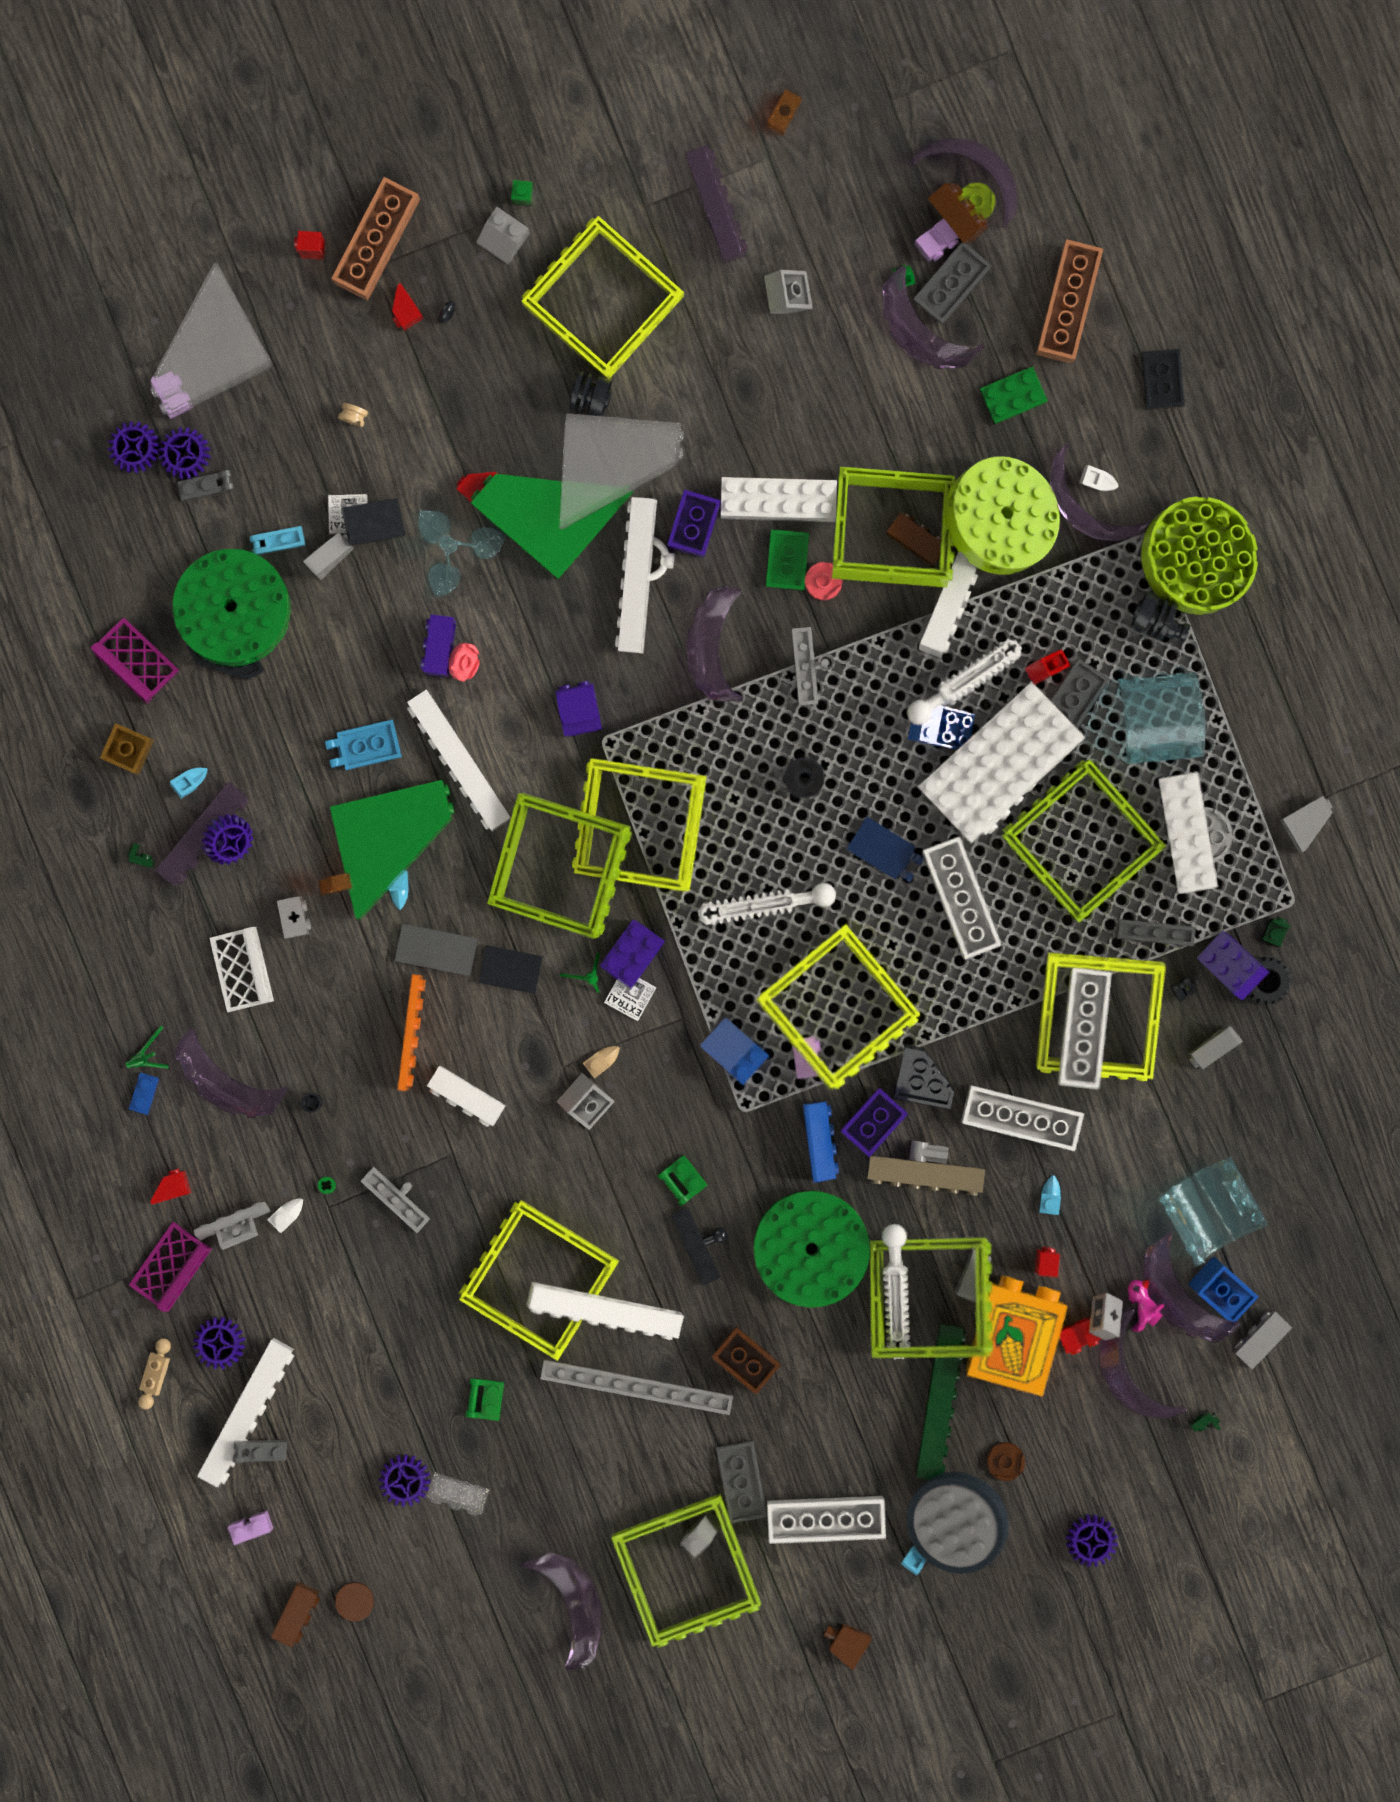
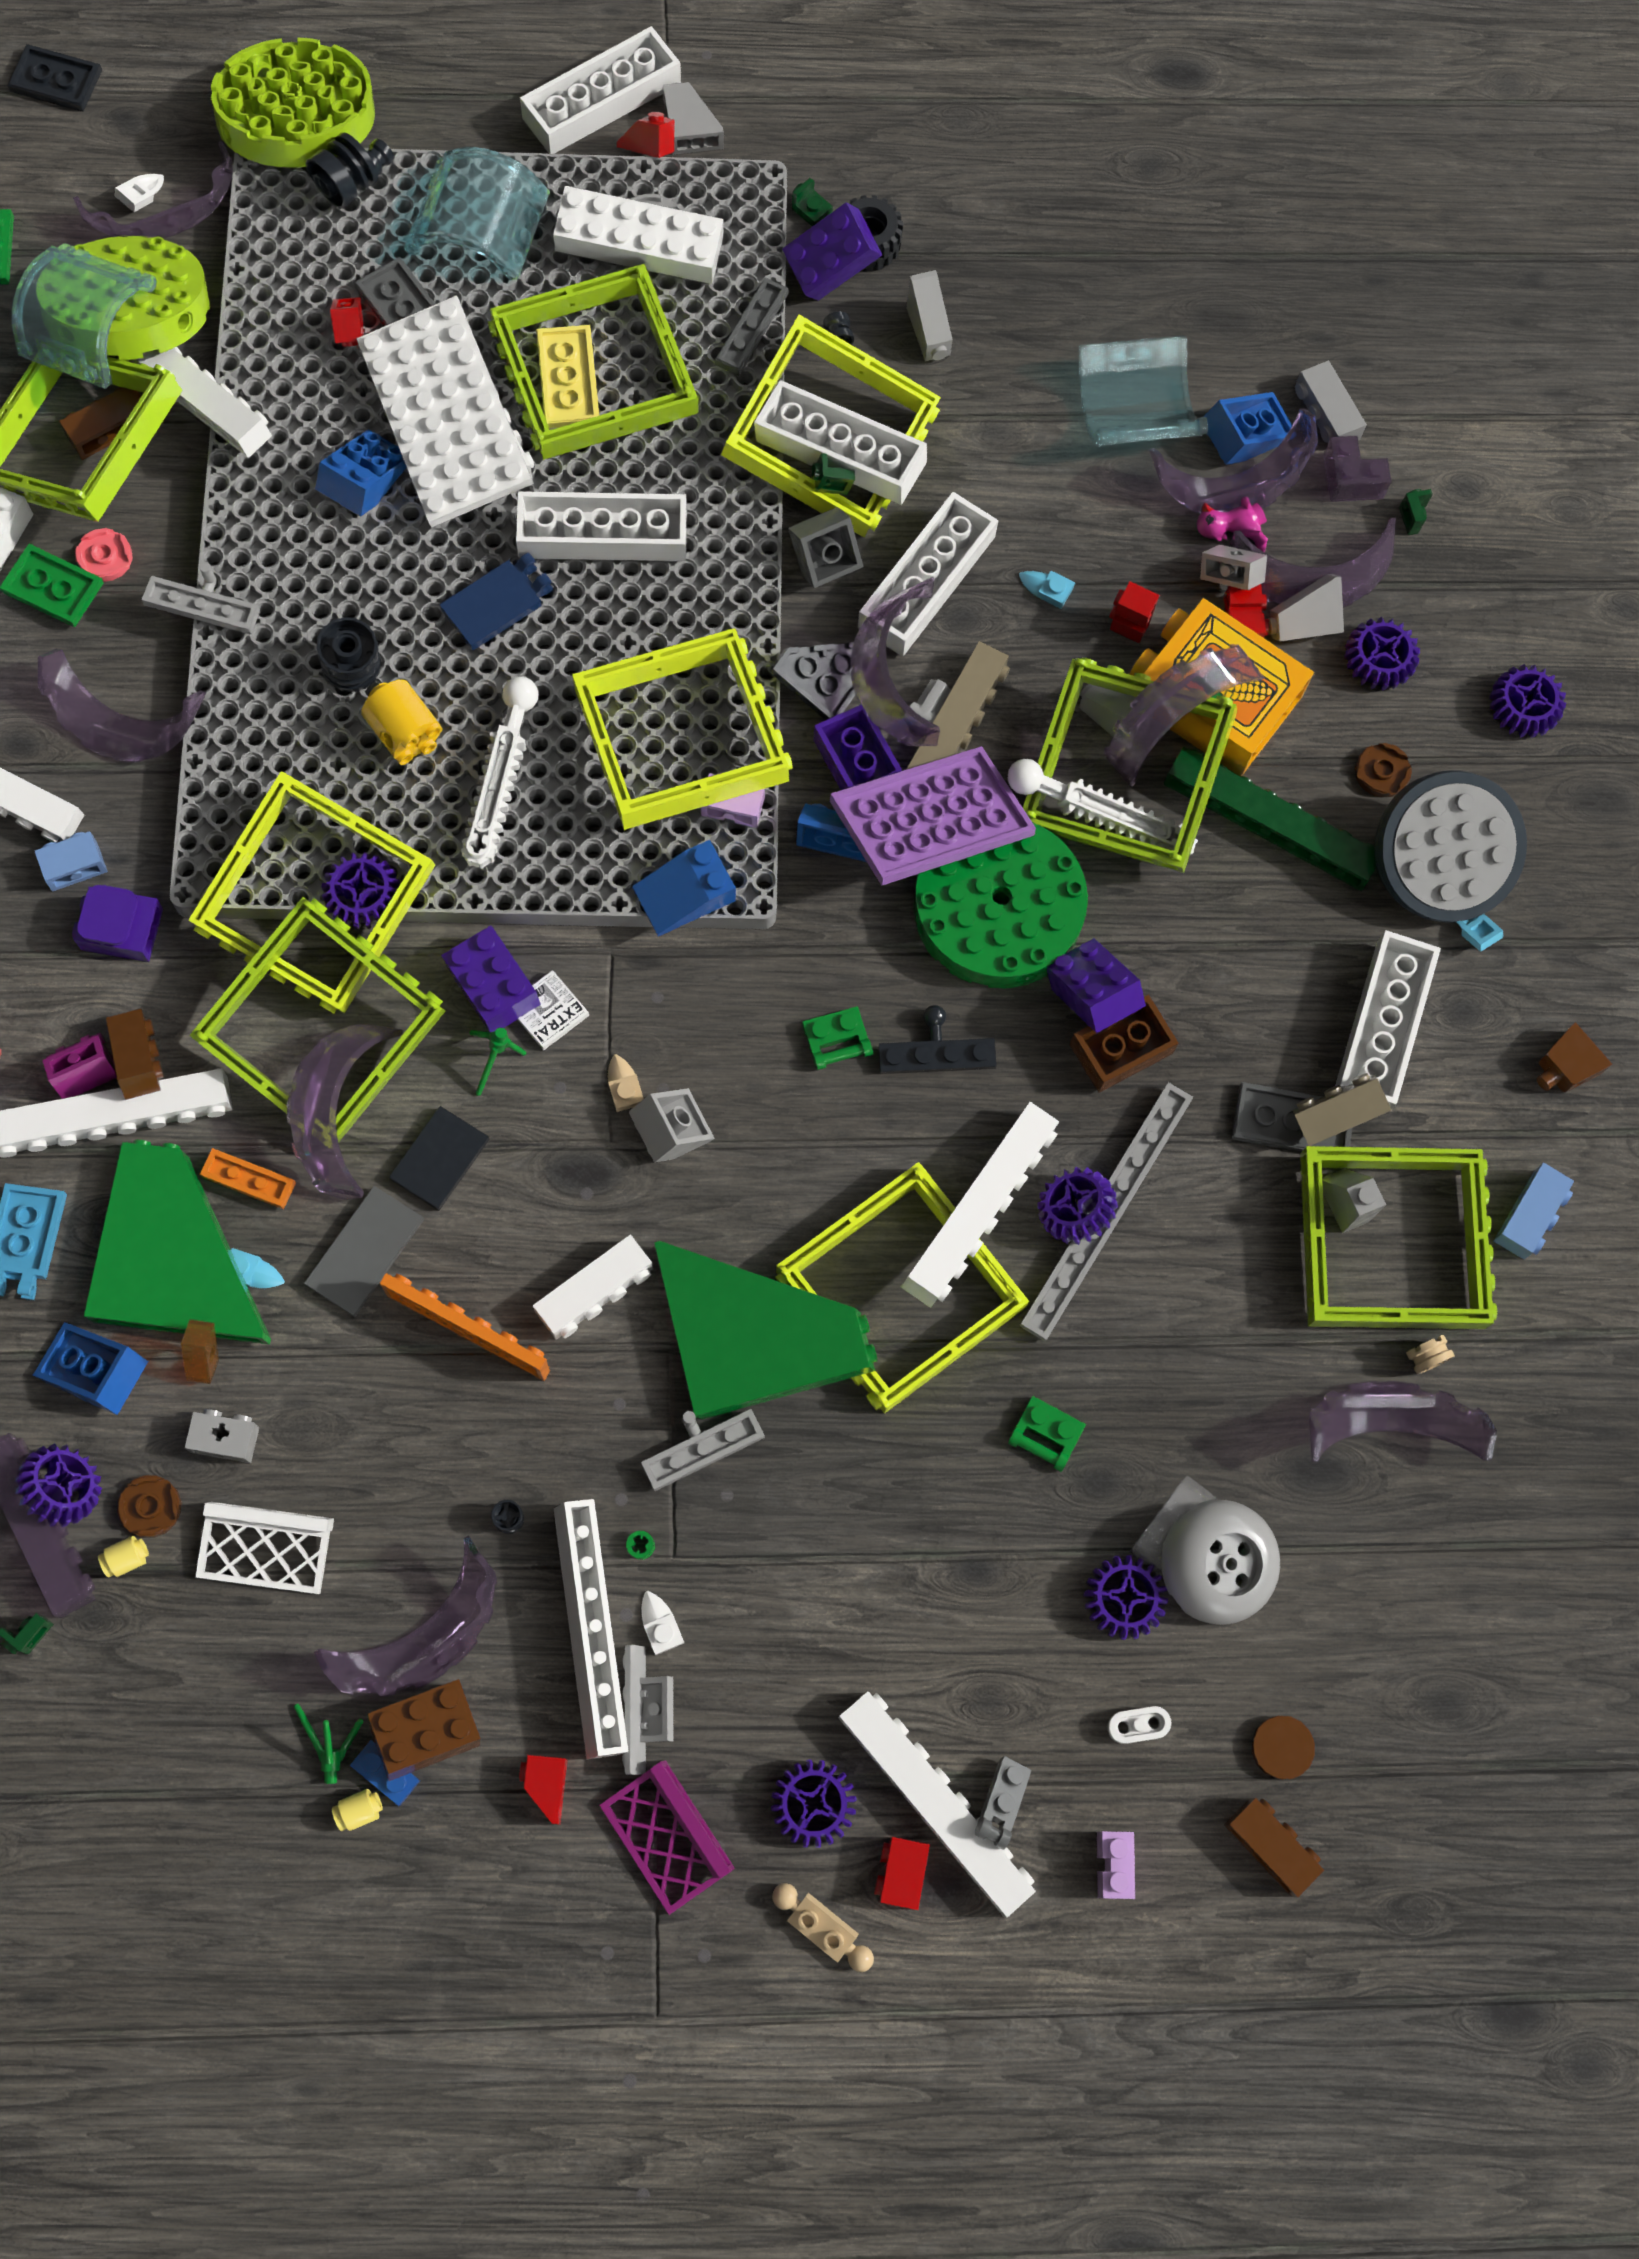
camera: 75 degrees left, 15 degrees down
white gear [907,639,1022,725] -> none
none -> clear light blue hinge [12,243,157,389]
none -> blue slope [33,1322,149,1415]
none -> medium blue brick [35,831,108,892]
none -> magenta brick [43,1032,117,1099]
none -> light yellow brick [98,1536,149,1577]
none -> reddish brown brick [106,1009,164,1100]
none -> reddish brown tile [117,1475,182,1538]
none -> orange plate [200,1148,296,1210]
none -> clear purple windscreen [287,1024,403,1200]
none -> dark purple gear [321,851,400,930]
none -> light yellow brick [332,1789,383,1831]
none -> yellow cylinder [361,679,443,765]
none -> reddish brown brick [367,1679,481,1781]
none -> white brick [520,26,681,154]
none -> light yellow tile [536,325,599,429]
none -> white brick [554,1499,628,1760]
none -> red slope [617,112,675,158]
none -> green slope [654,1241,878,1420]
none -> dark grey brick [788,507,863,588]
none -> dark green bracket [811,453,855,495]
none -> medium lavender plate [830,746,1036,886]
none -> clear purple windscreen [850,577,940,746]
none -> red brick [874,1837,930,1910]
none -> dark purple gear [1037,1167,1118,1245]
none -> dark purple brick [1047,938,1146,1033]
none -> windscreen [1104,644,1265,787]
none -> white plate [1108,1706,1171,1744]
none -> light grey brick [1161,1500,1280,1625]
none -> light grey slope [1268,574,1344,641]
none -> dark tan brick [1292,1073,1392,1146]
none -> clear purple brick [1323,436,1392,502]
none -> dark purple gear [1344,616,1420,691]
none -> tan wheel [1406,1335,1455,1375]
none -> medium blue brick [1493,1162,1574,1259]

